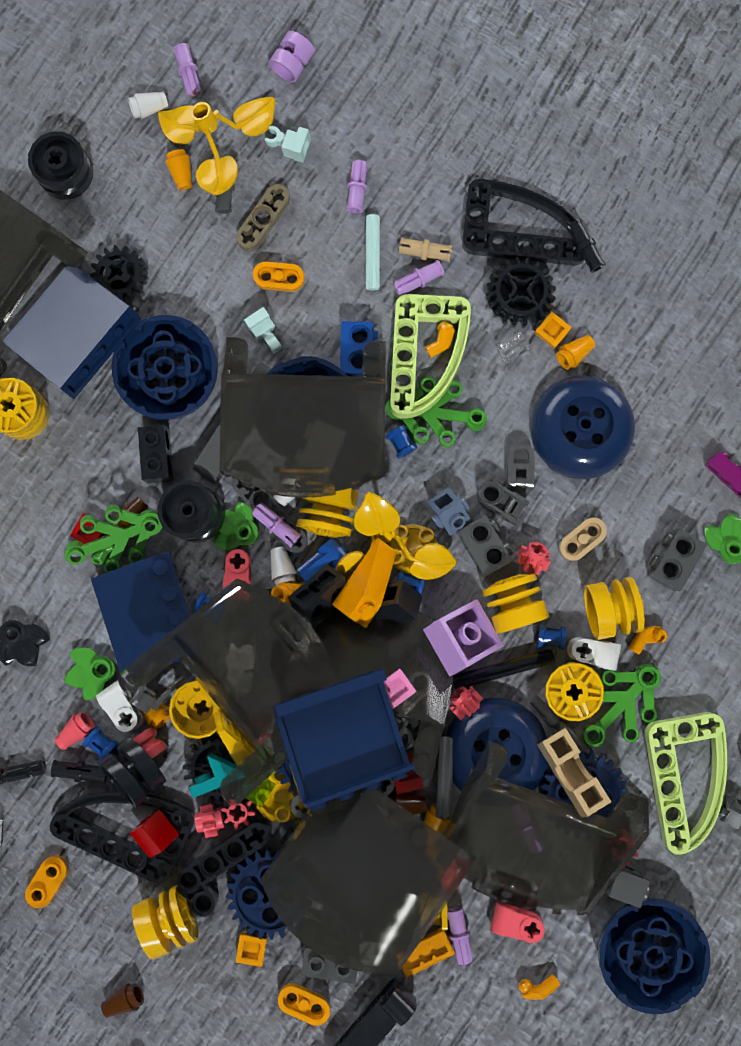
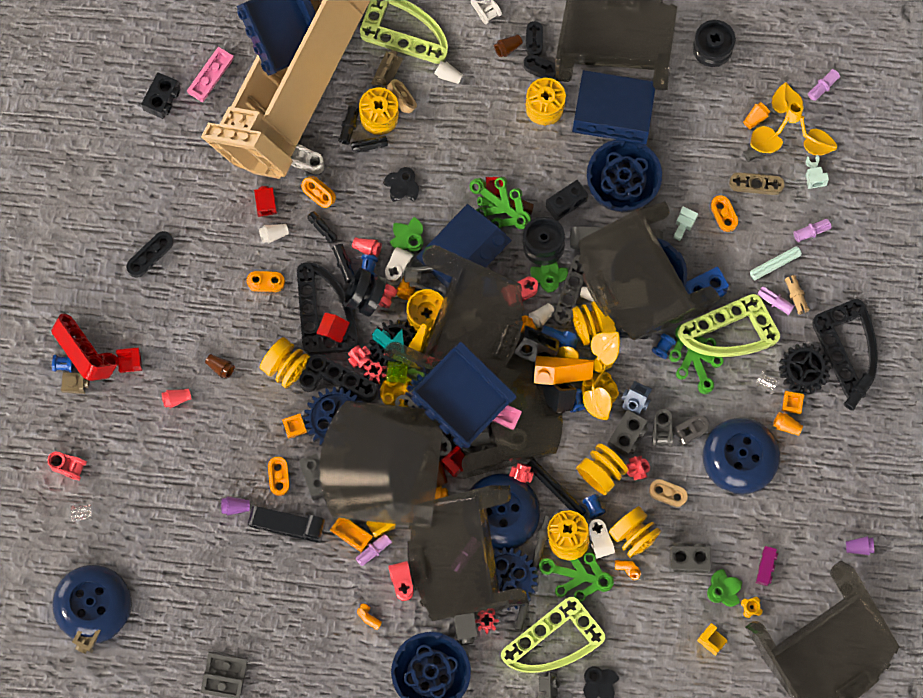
camera: 55 degrees right, 10 degrees down
black gear [90,245,148,302] -> none
white cone [128,92,168,120] -> none
lavender axle [252,503,301,548] -> none
lavender wheel [268,31,315,83] -> none
lavender brick [423,599,504,677] -> none
light orange arm [425,321,455,358] -> none
dark grey axle [435,737,453,819] -> none
tan arch [537,728,611,817] -> none

